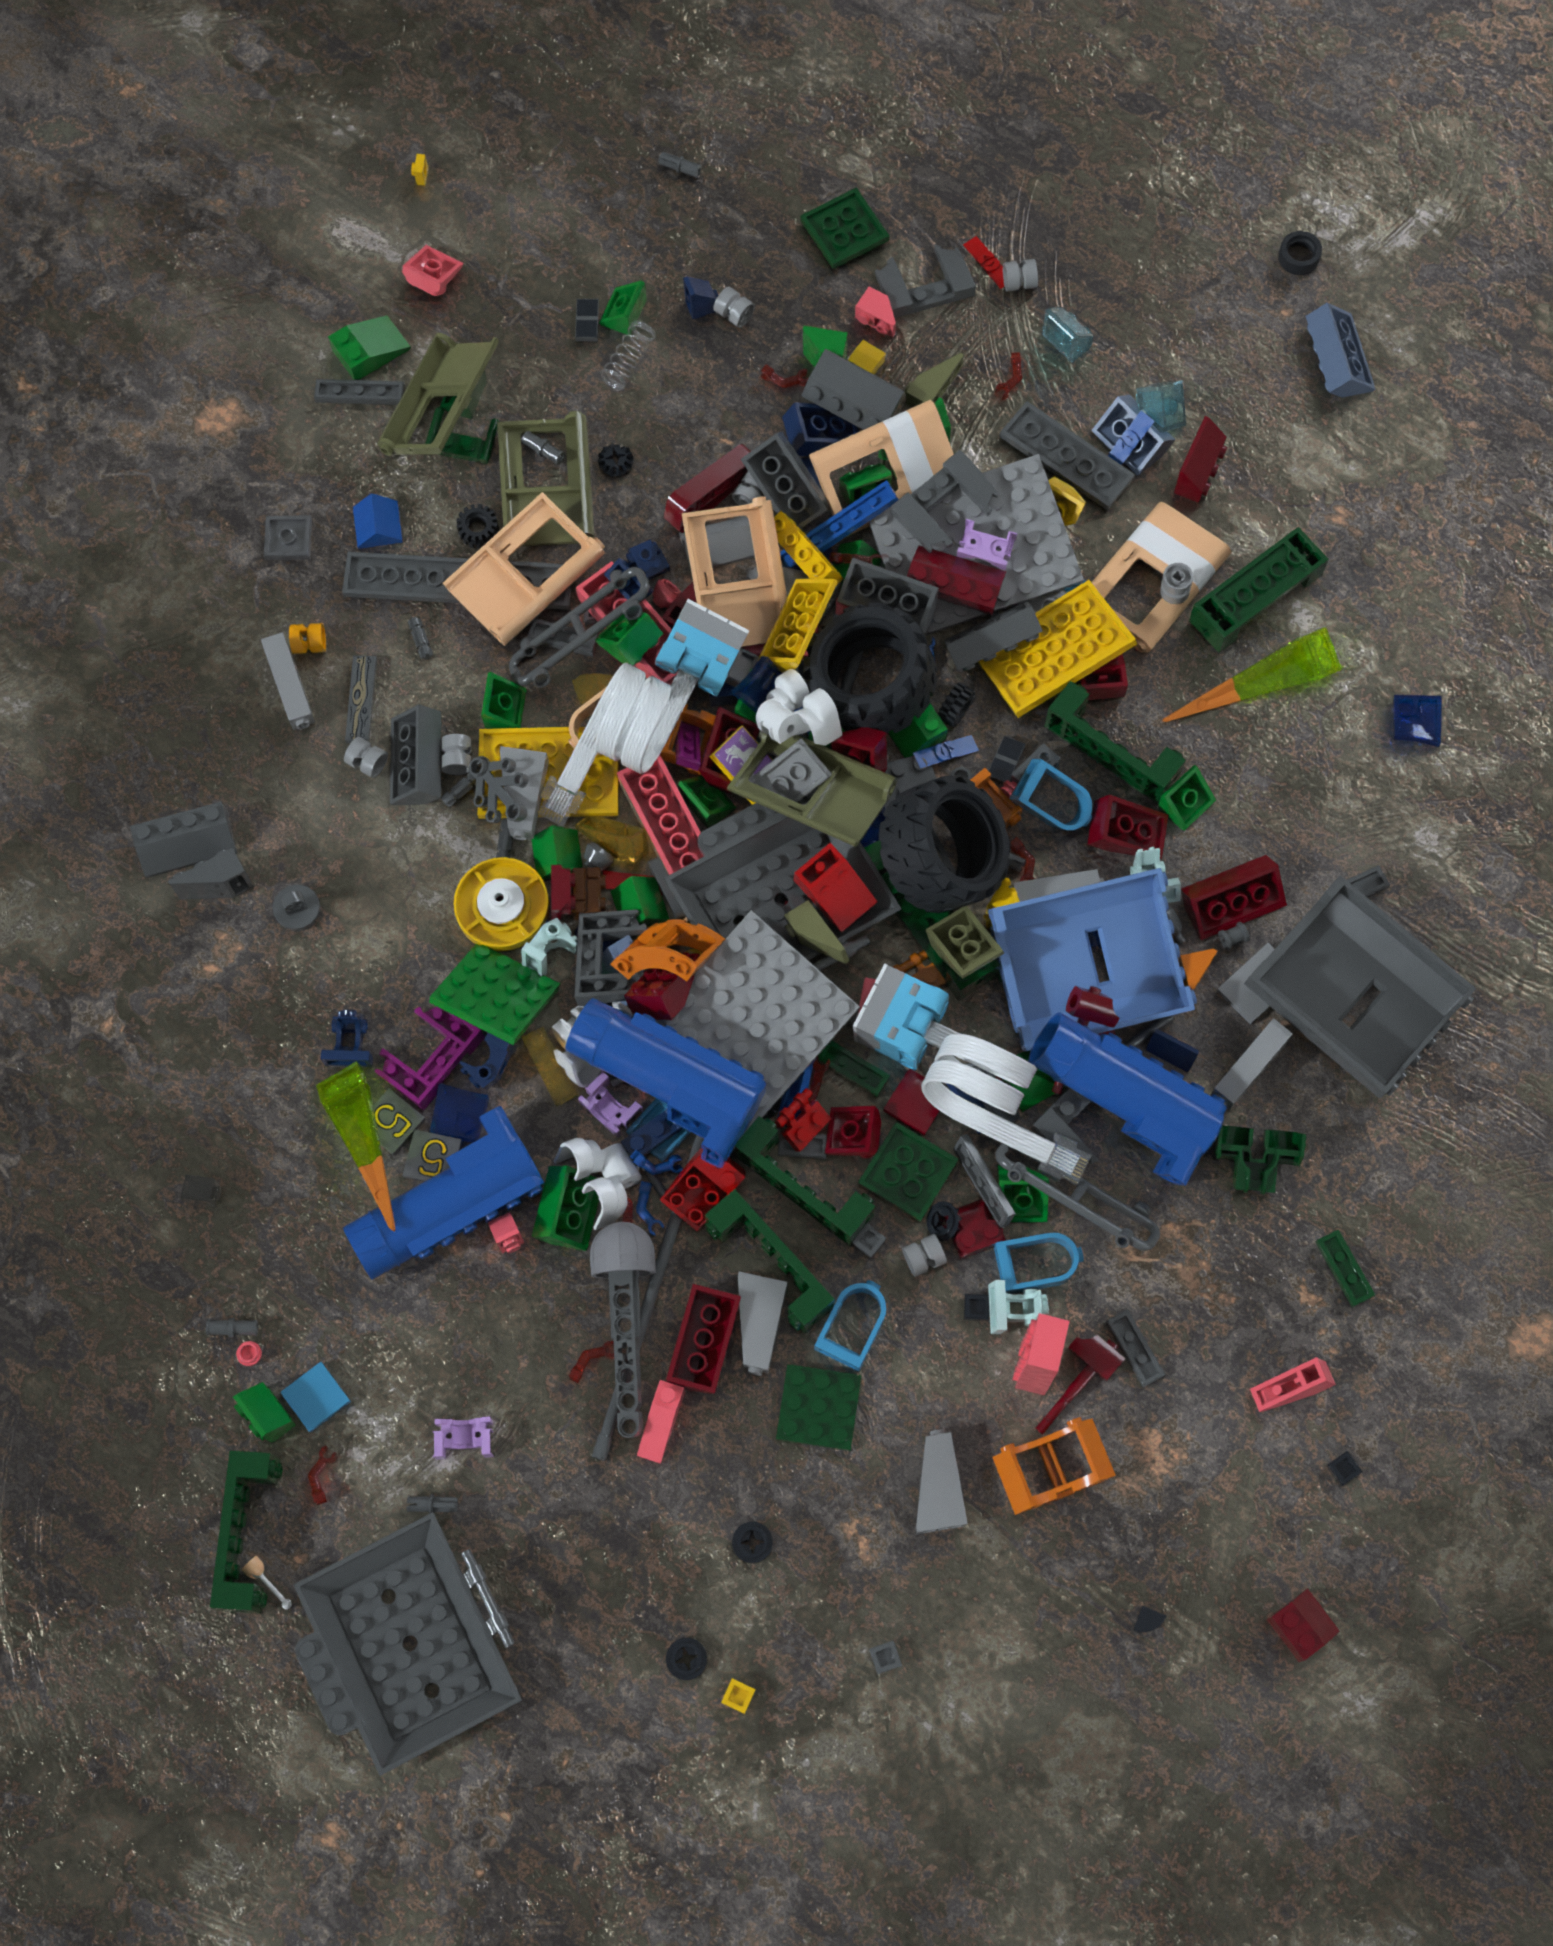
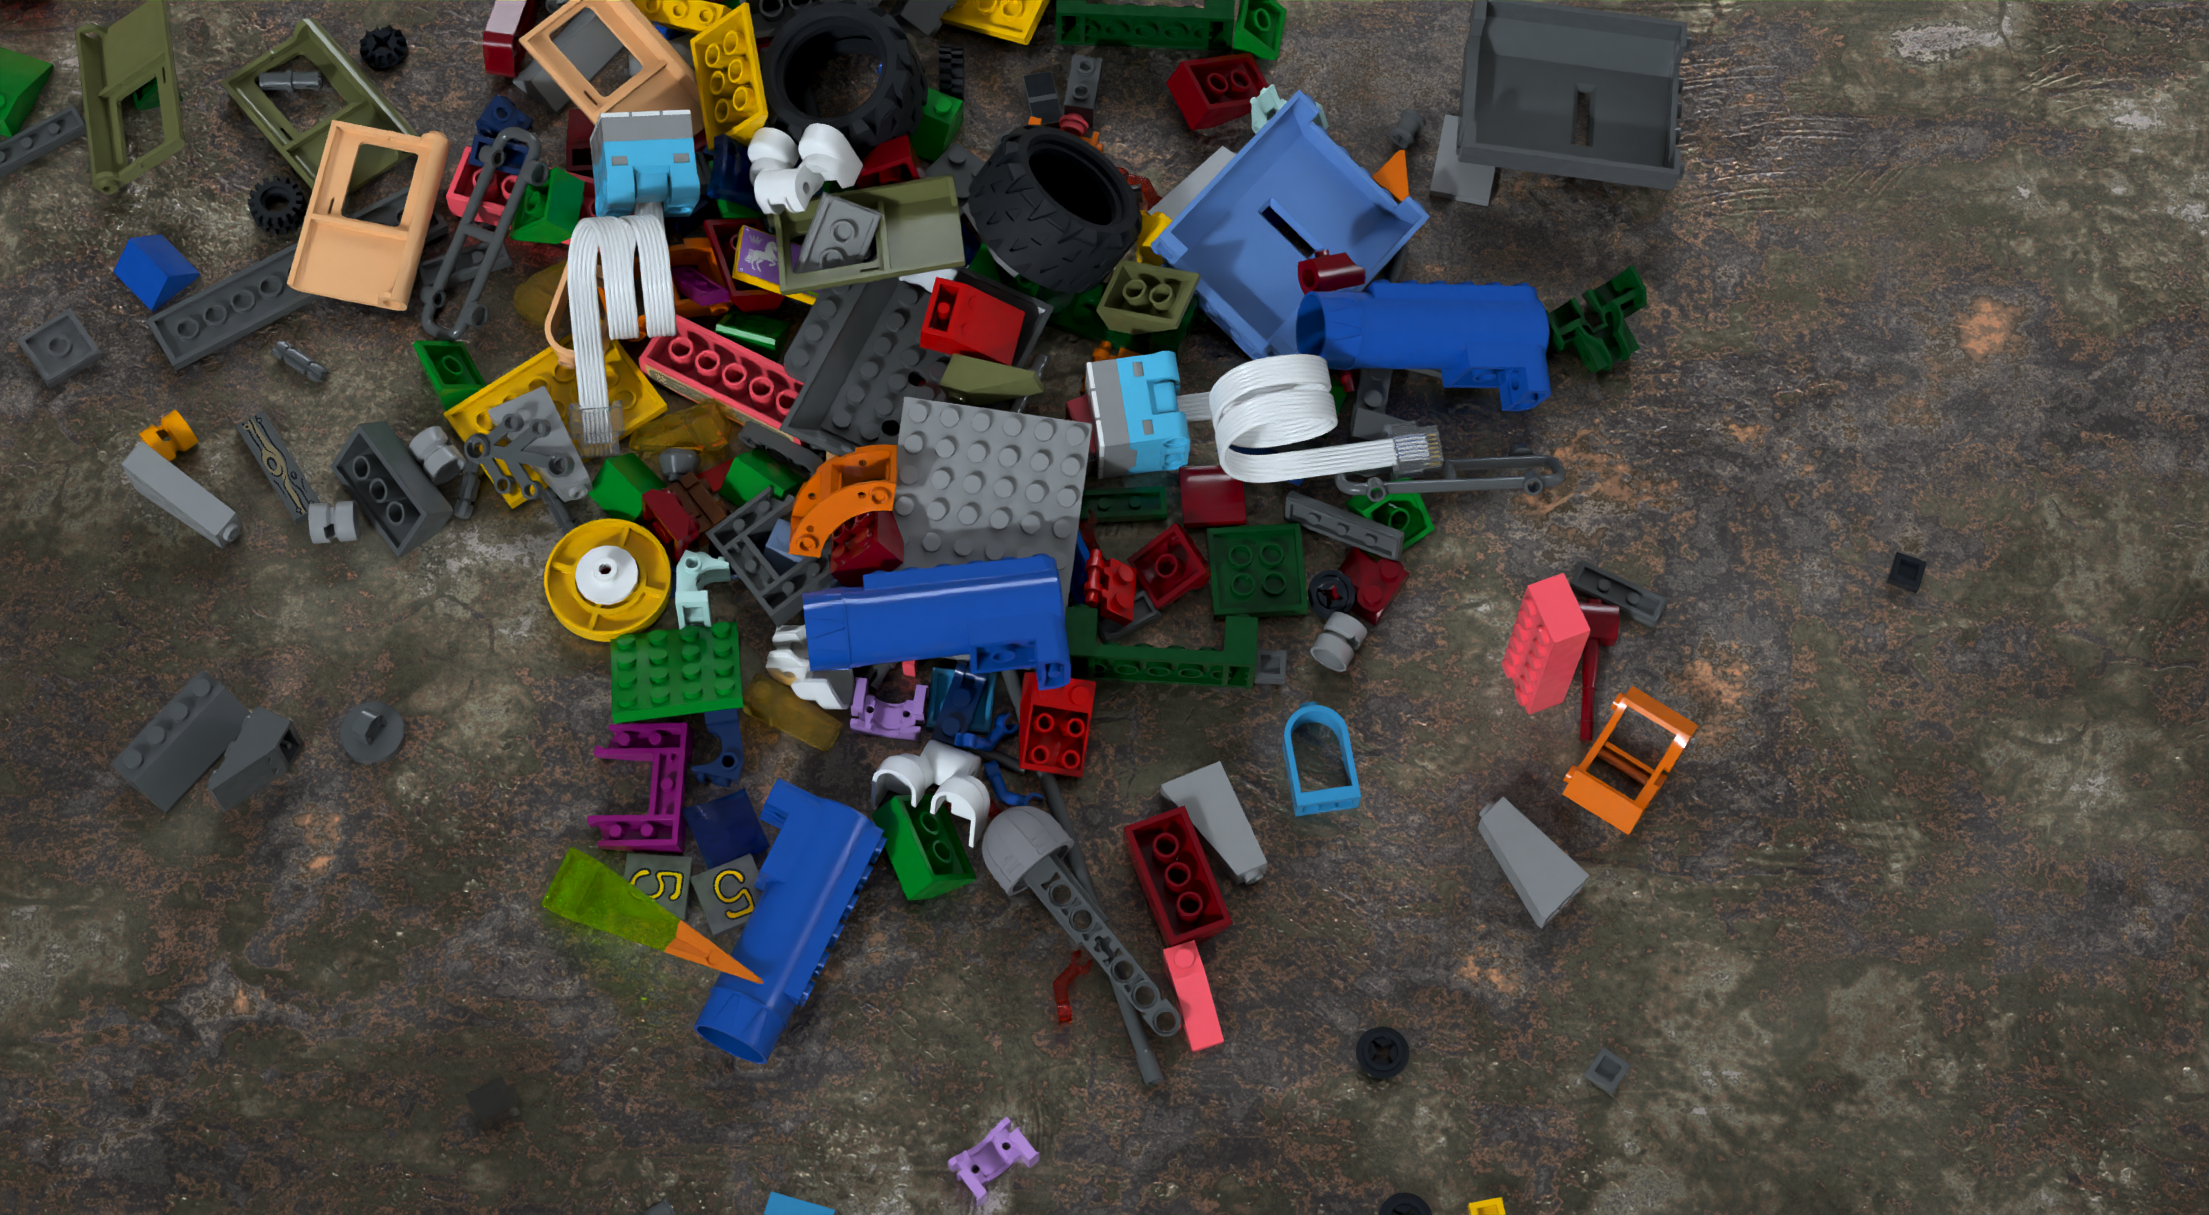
camera: 40 degrees left, 5 degrees down
dark blue tile [320,1009,373,1067] -> none
dark green plate [425,407,499,464] -> none
coral slope [488,1212,524,1254] -> none
coral cone [652,579,681,608] -> none
dark green plate [705,1189,835,1334] -> none
dark green plate [776,1364,862,1451] -> none
blue piece [913,735,979,768] -> none
black tile [964,1294,989,1321] -> none
light aqua tile [988,1280,1049,1334] -> none
dark azure window [994,1233,1084,1294] -> none
dark azure window [1009,759,1092,830] -> none
black tile [1133,1606,1167,1633] -> none
dark blue slope [1146,1029,1199,1072] -> none
dark red slope [1181,855,1287,940] -> none
light grey slope [1211,1018,1293,1110] -> none
coral slope [1250,1357,1336,1412] -> none
dark red slope [1267,1588,1340,1662] -> none
dark green plate [1315,1229,1376,1308] -> none

